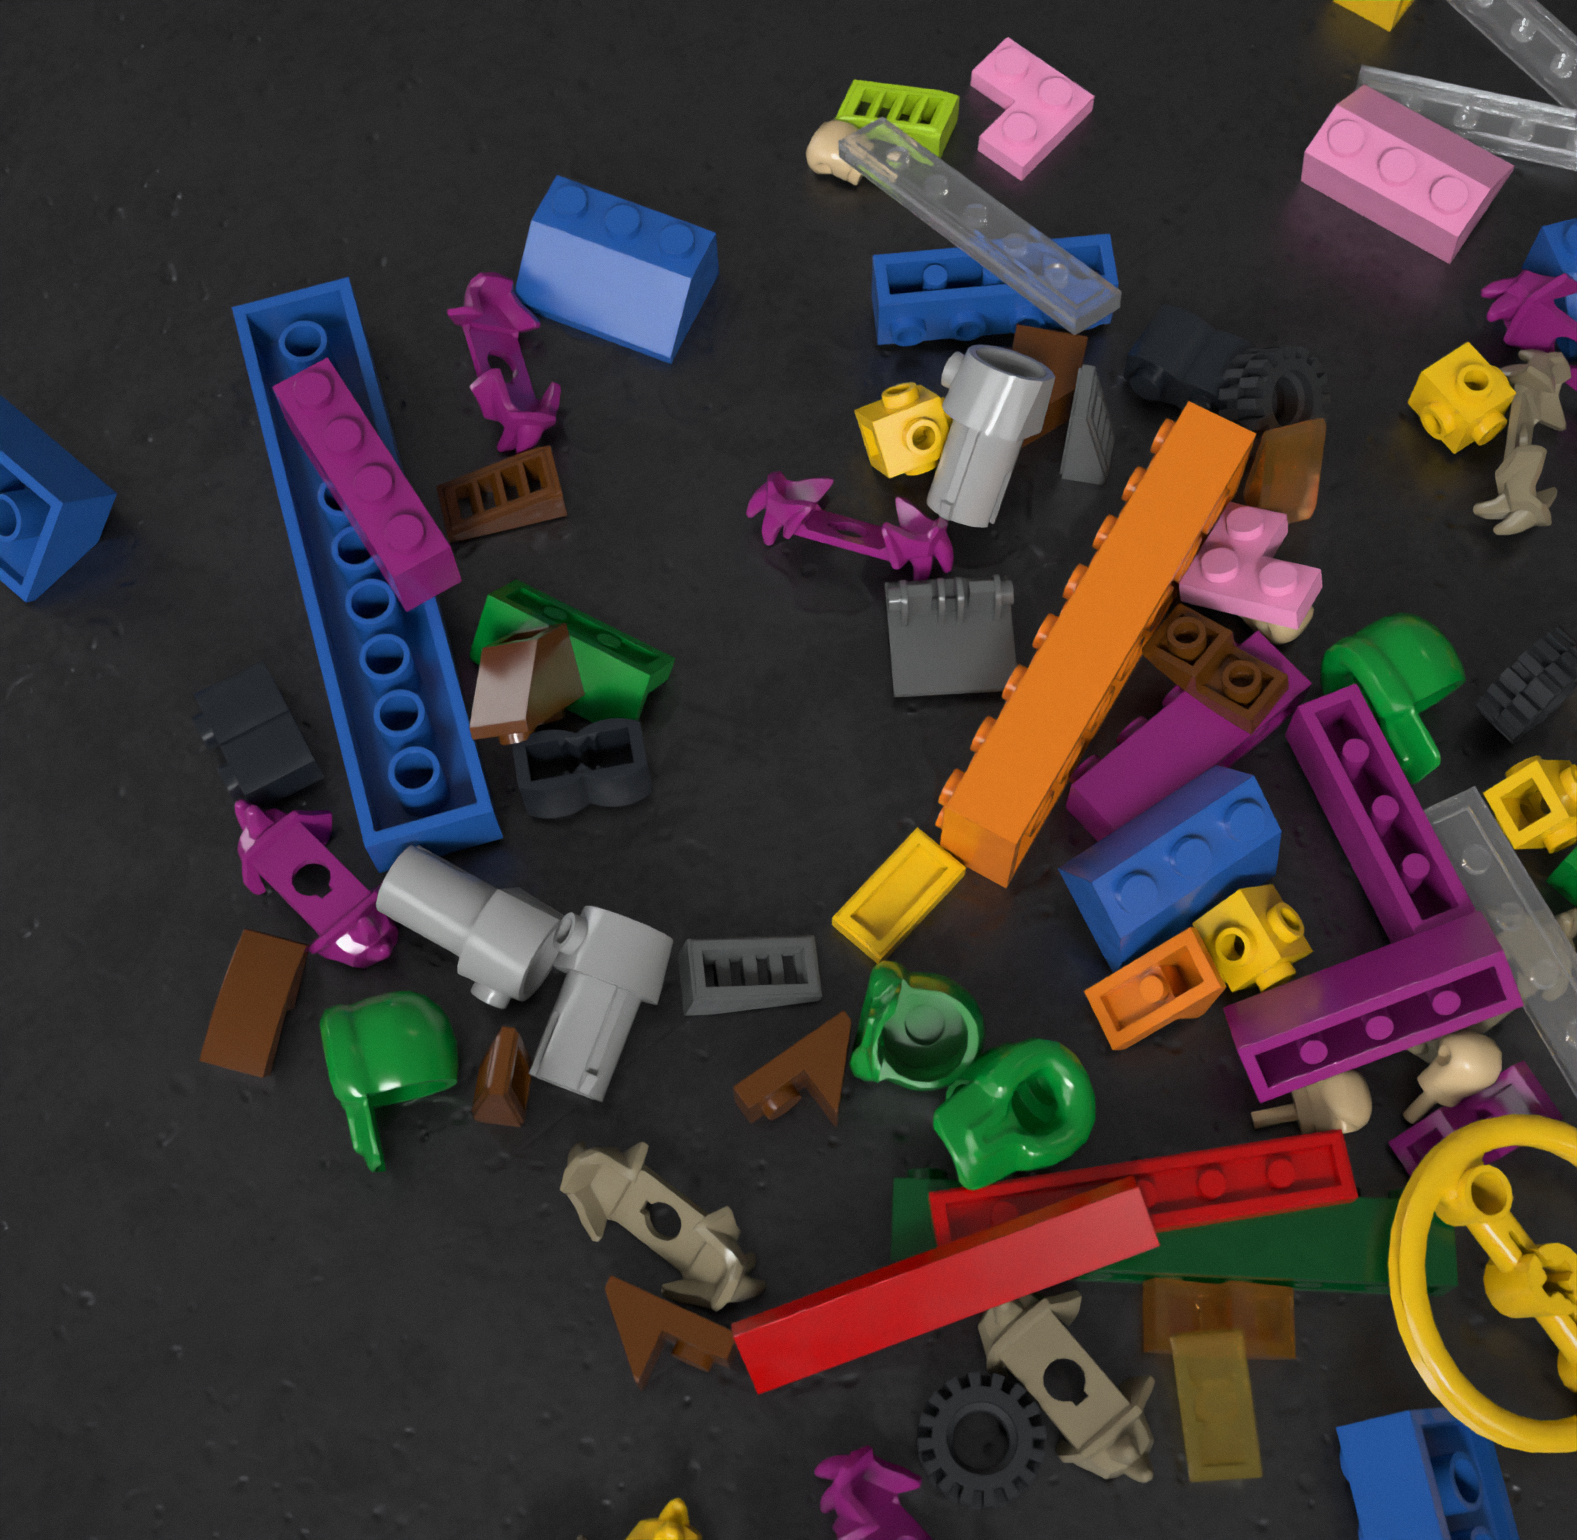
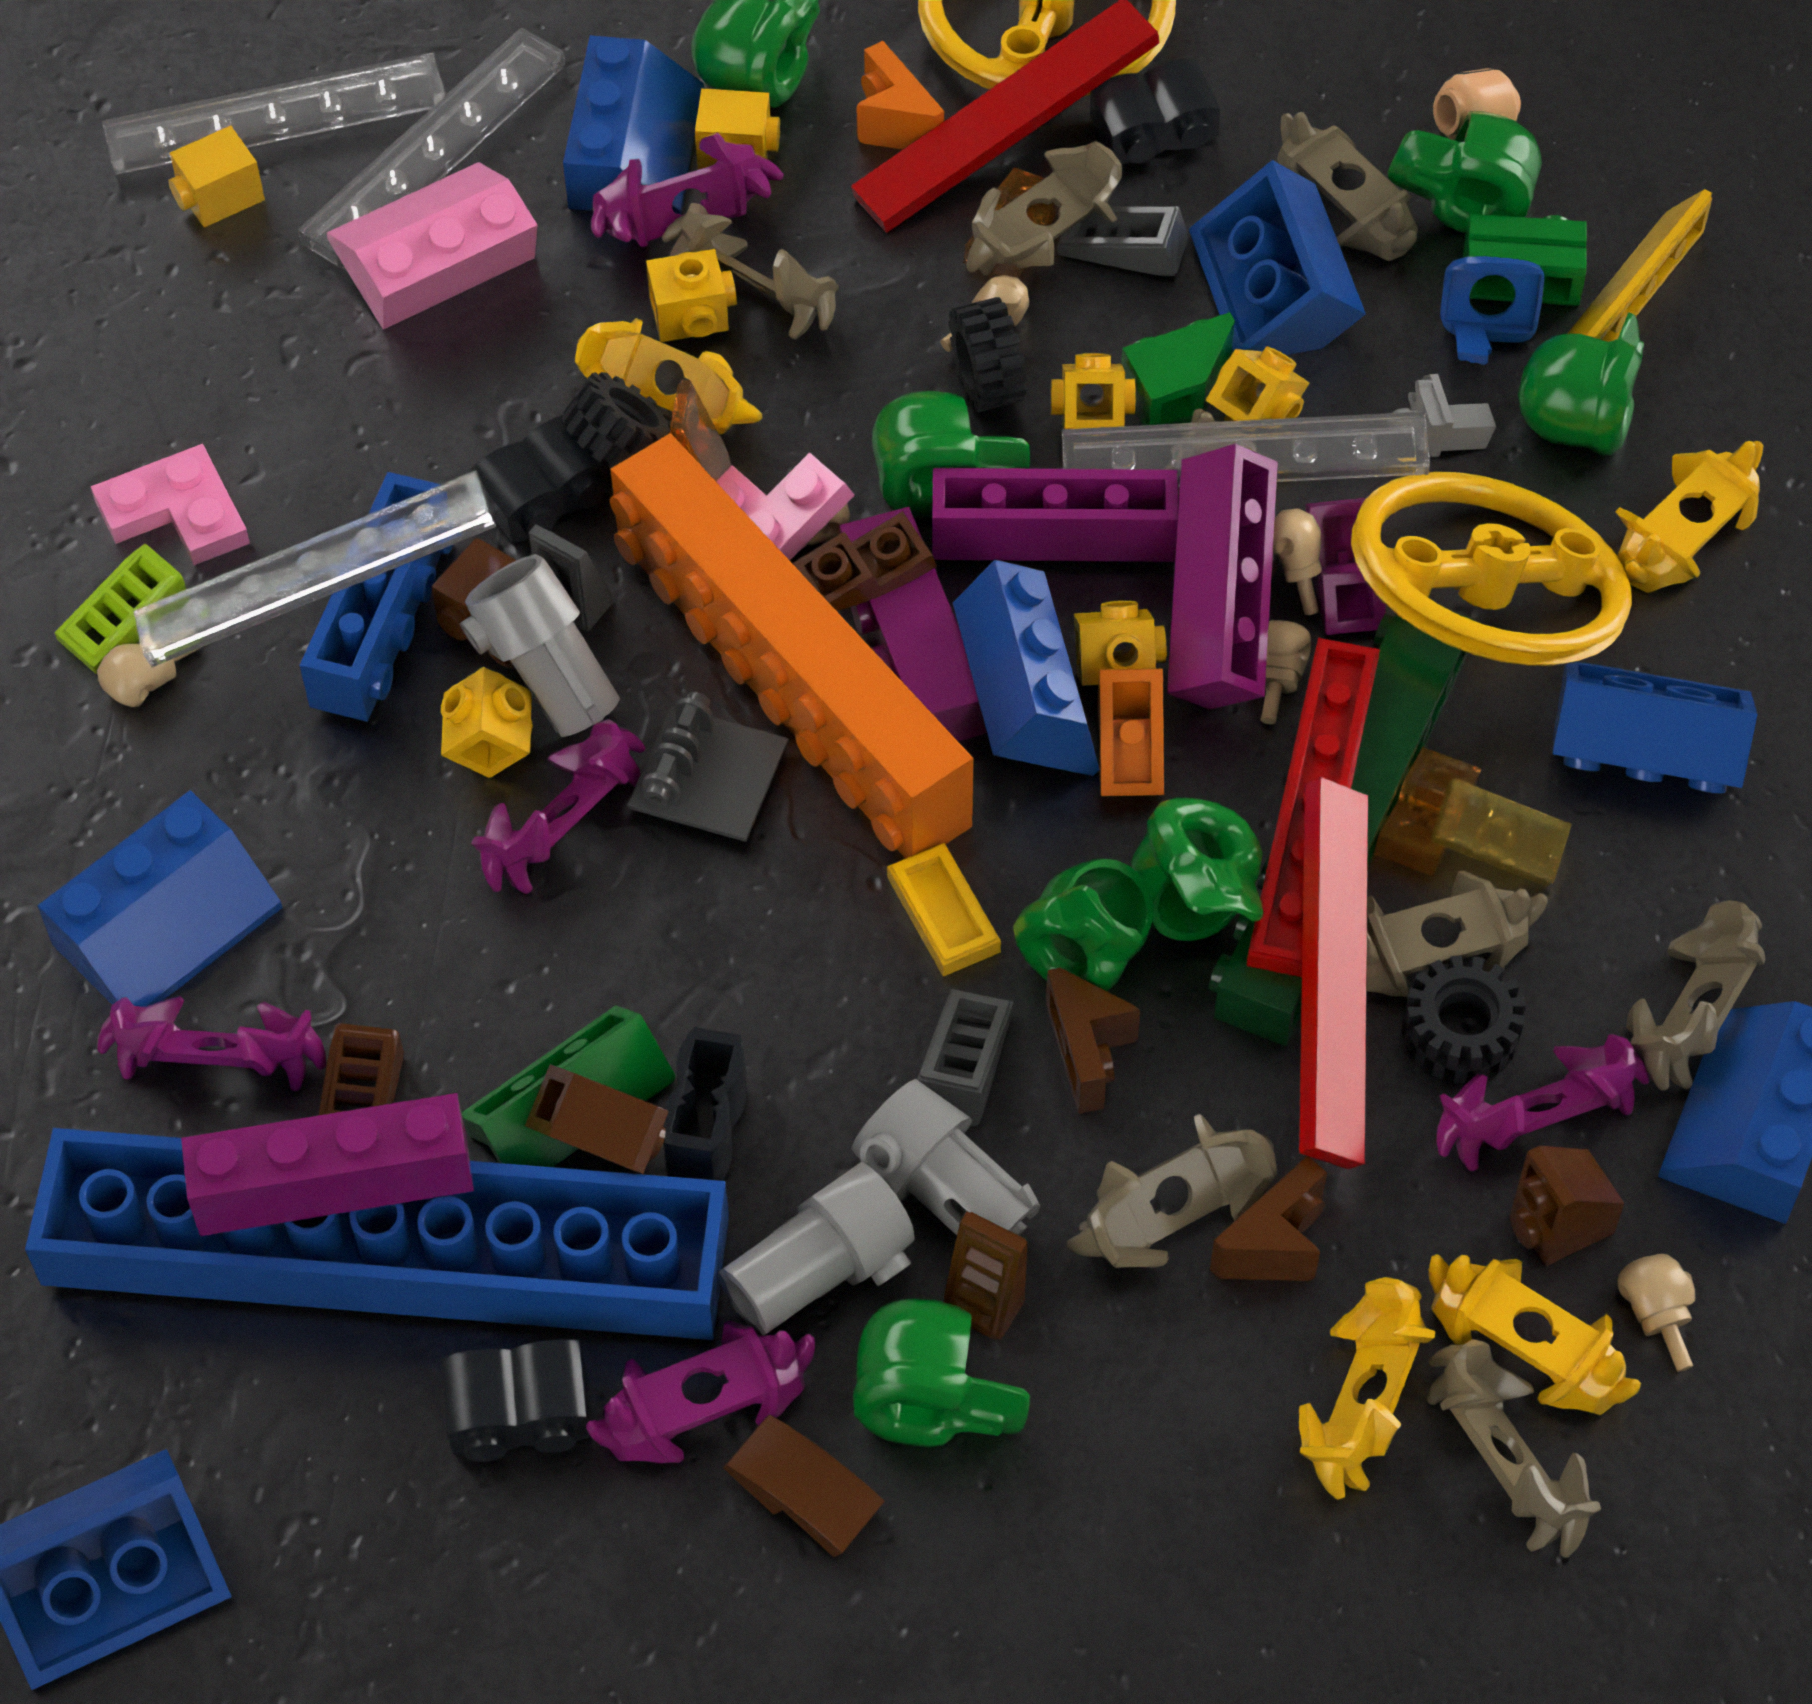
camera: 70 degrees left, 10 degrees down
none -> yellow piece [575,318,762,449]
none -> yellow piece [1299,1277,1435,1500]

